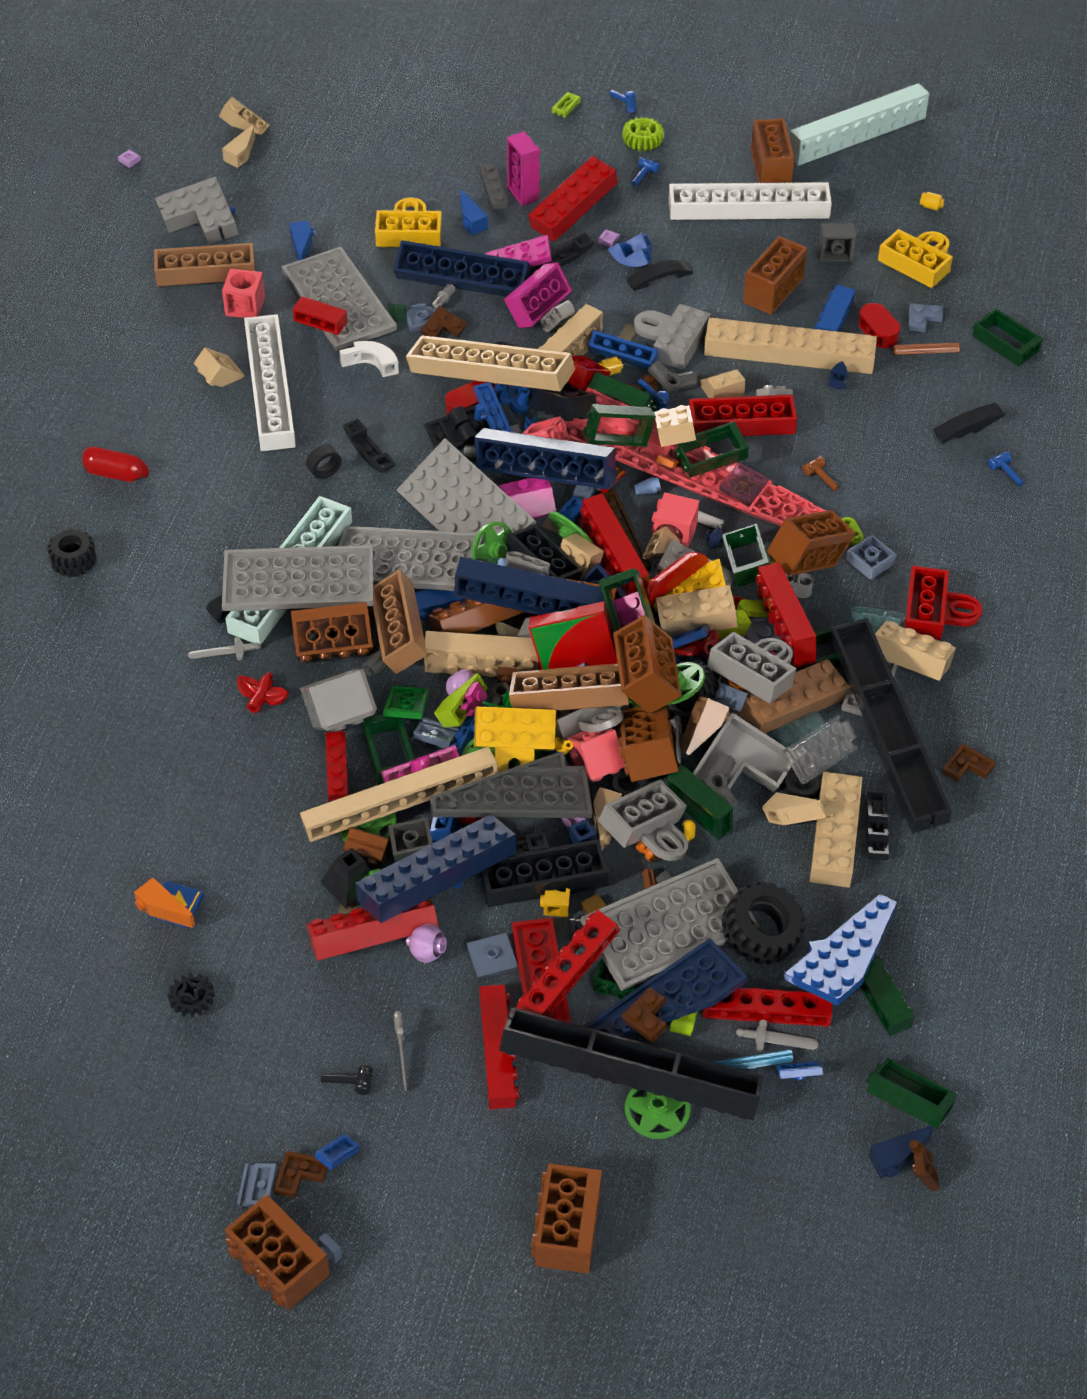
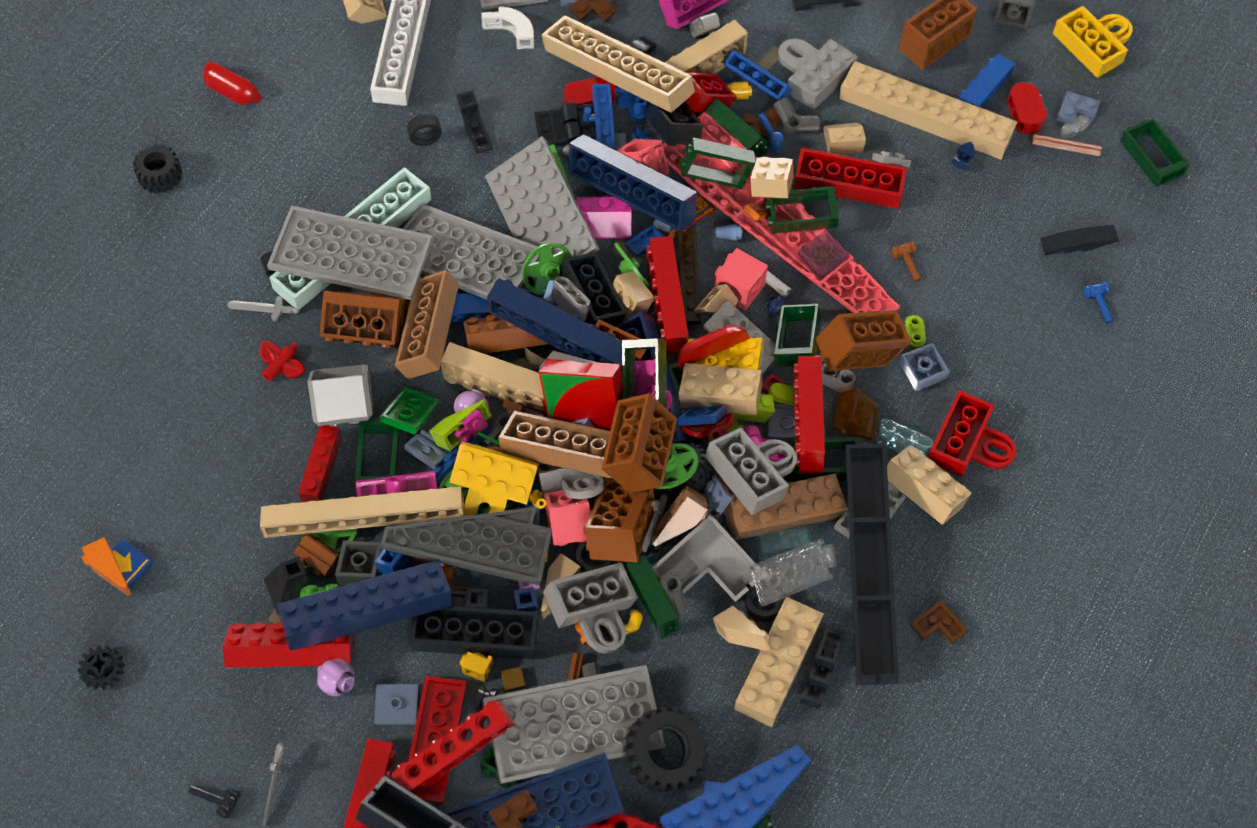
camera: 15 degrees right, 10 degrees up
none -> clear orange slope [833,388,881,440]
none -> clear plate [1060,114,1091,140]

